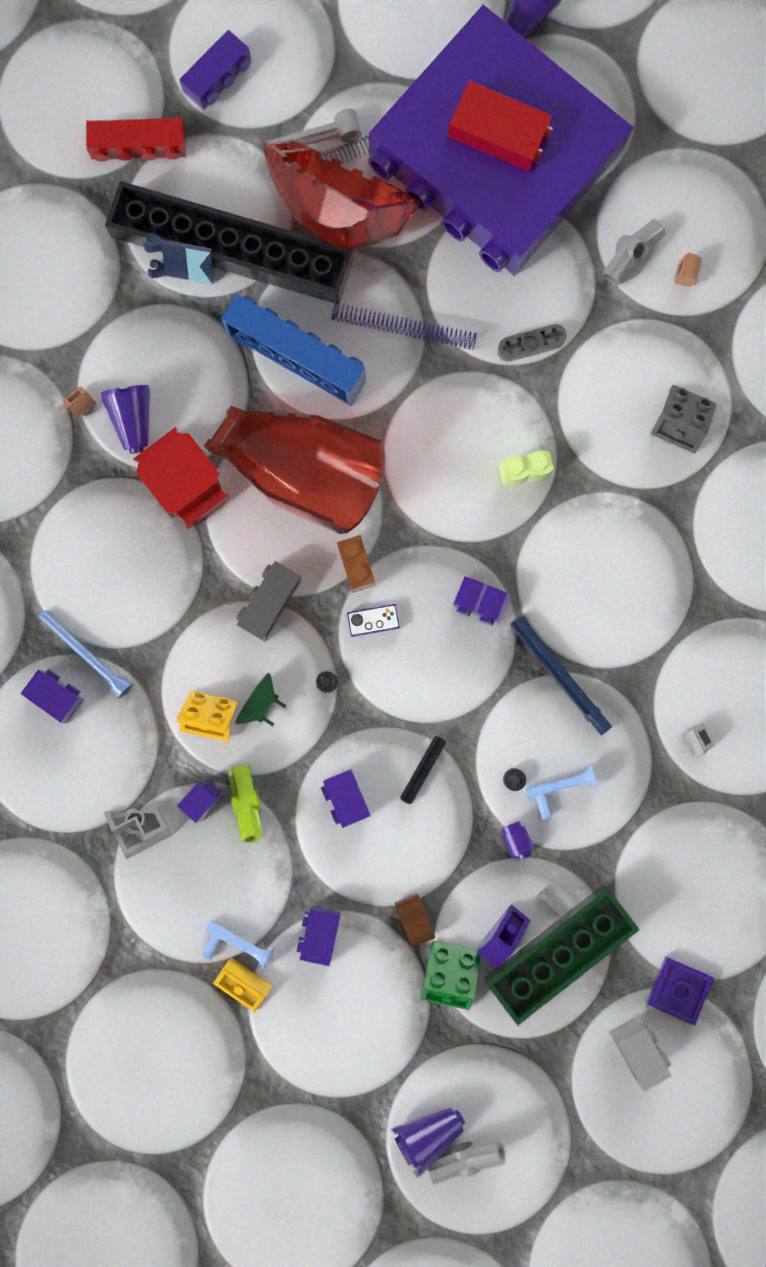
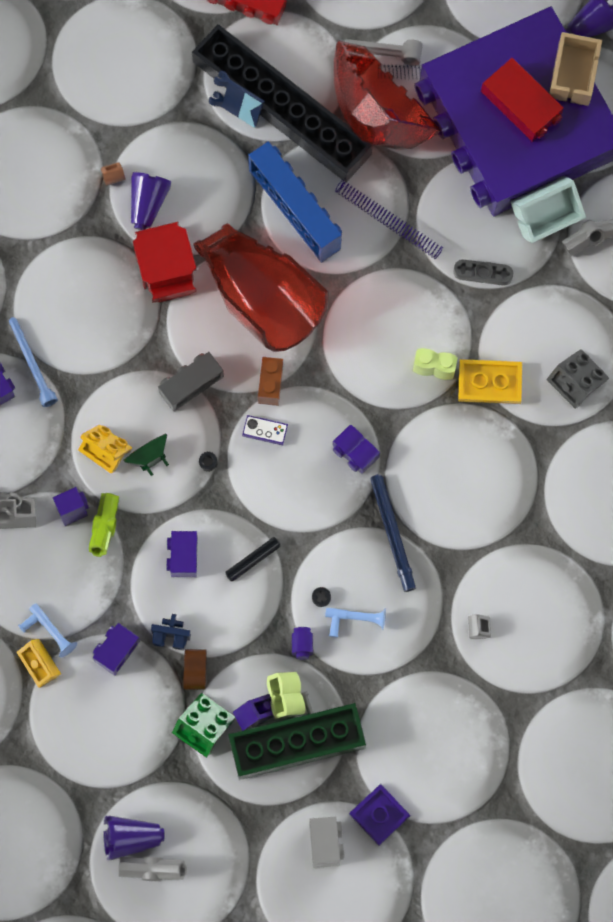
camera: 20 degrees right, 10 degrees down
none -> dark blue hips [151,614,191,650]
none -> yellowish green brick [267,672,305,719]
none -> yellow plate [458,359,522,404]
none -> light aqua piece [510,176,586,243]
none -> tan piece [549,32,602,106]

